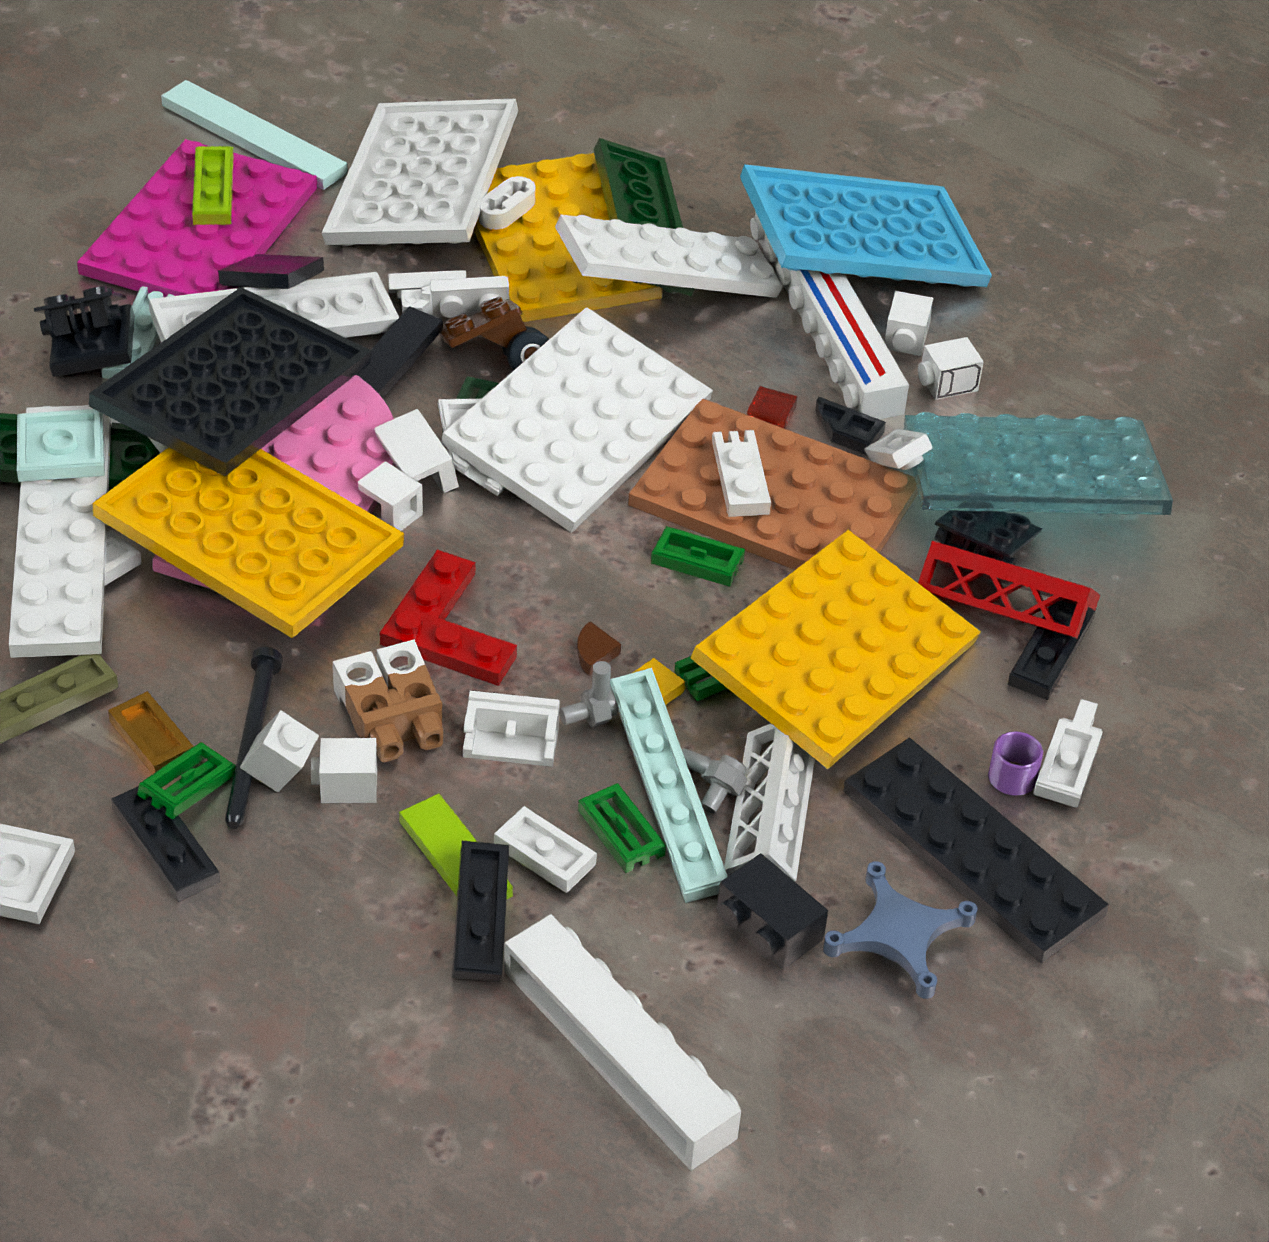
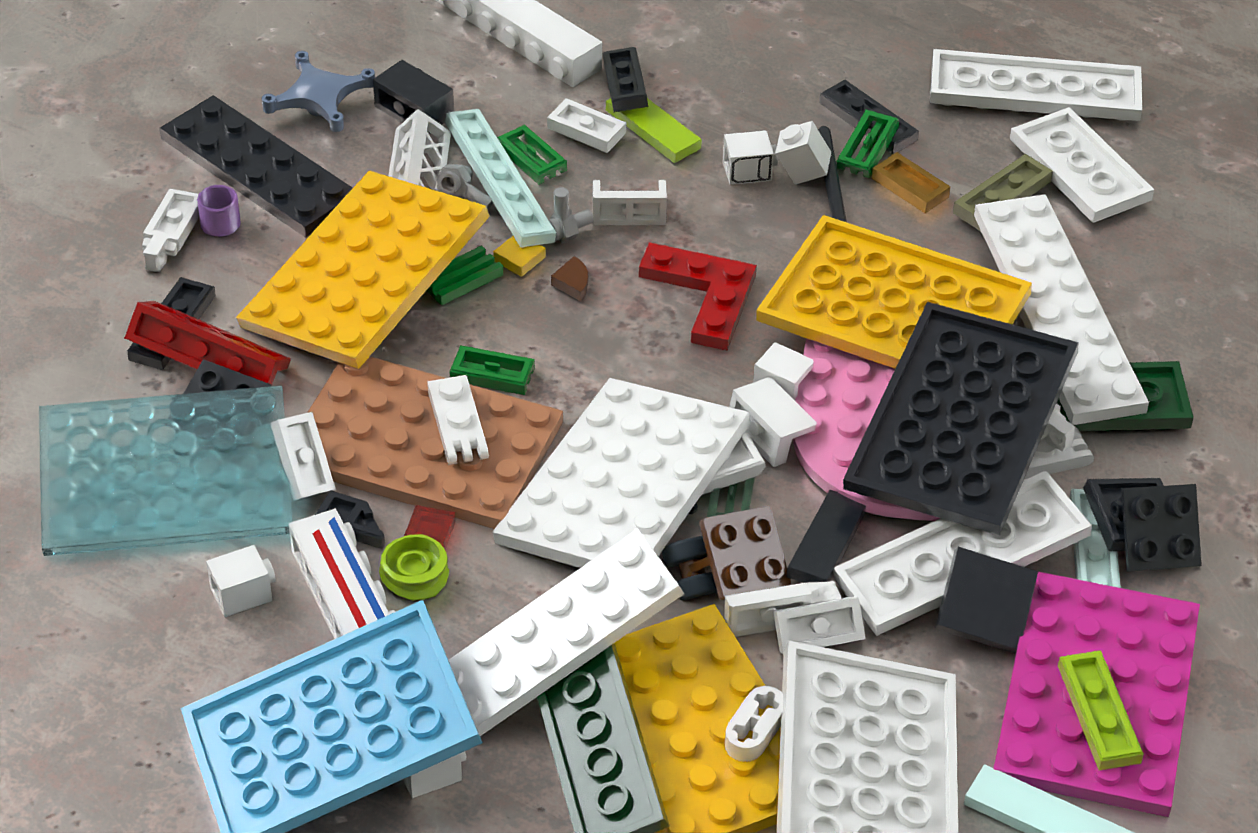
camera: 175 degrees right, 0 degrees up
light aqua tile [17,409,105,482] -> none
medium nougat hips [333,639,443,763] -> none
white brick [884,291,933,356] -> none
none -> lime piece [379,534,449,600]

